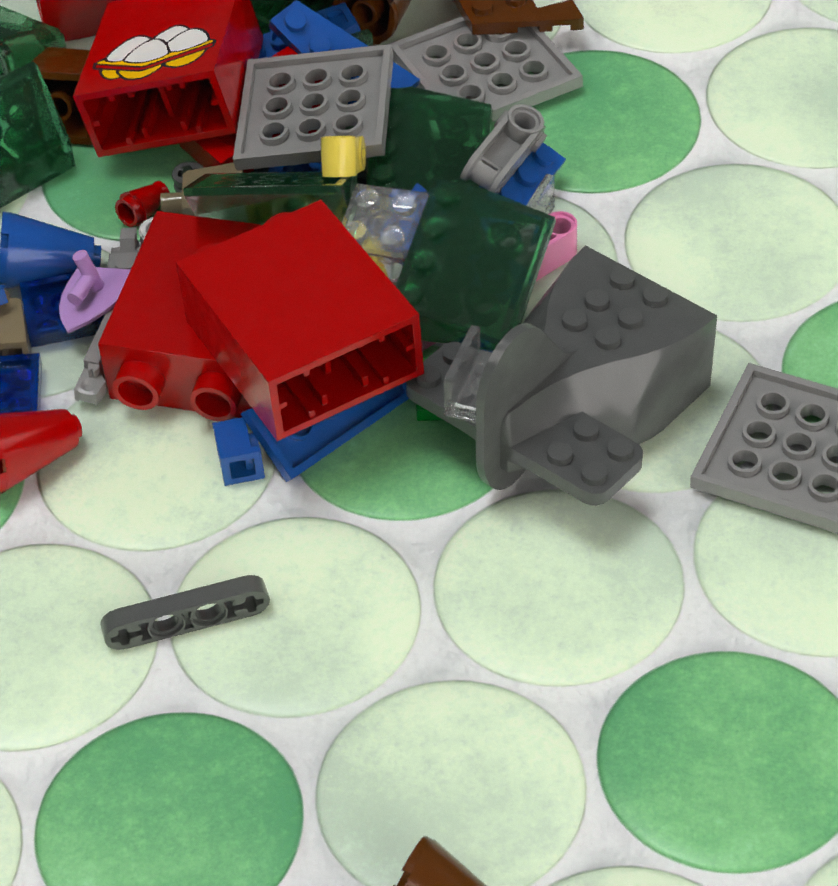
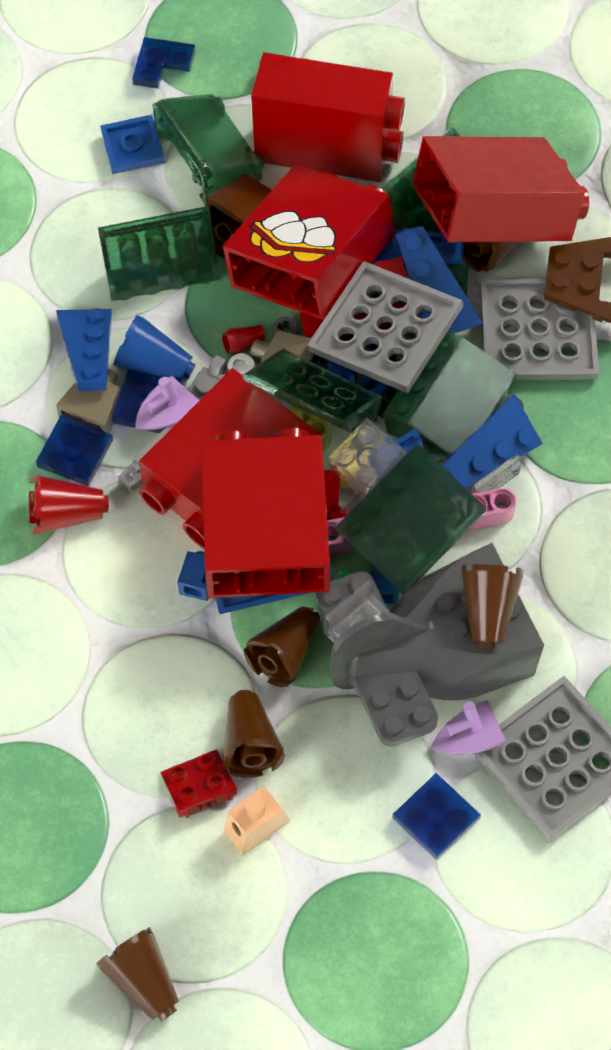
camera: 25 degrees right, 15 degrees up
dark grey beam [100,575,270,650] -> none
light yellow piece [321,136,366,177] -> none
light grey piece [460,104,547,198] -> none
none -> red hinge [160,749,237,818]
none -> reddish brown cone [223,690,285,778]
none -> light nougat torso [224,786,290,856]
none -> reddish brown cone [244,606,322,687]
none -> clear blue plate [392,773,481,860]
none -> lavender shield [431,700,507,754]
none -> reddish brown cone [461,564,524,649]

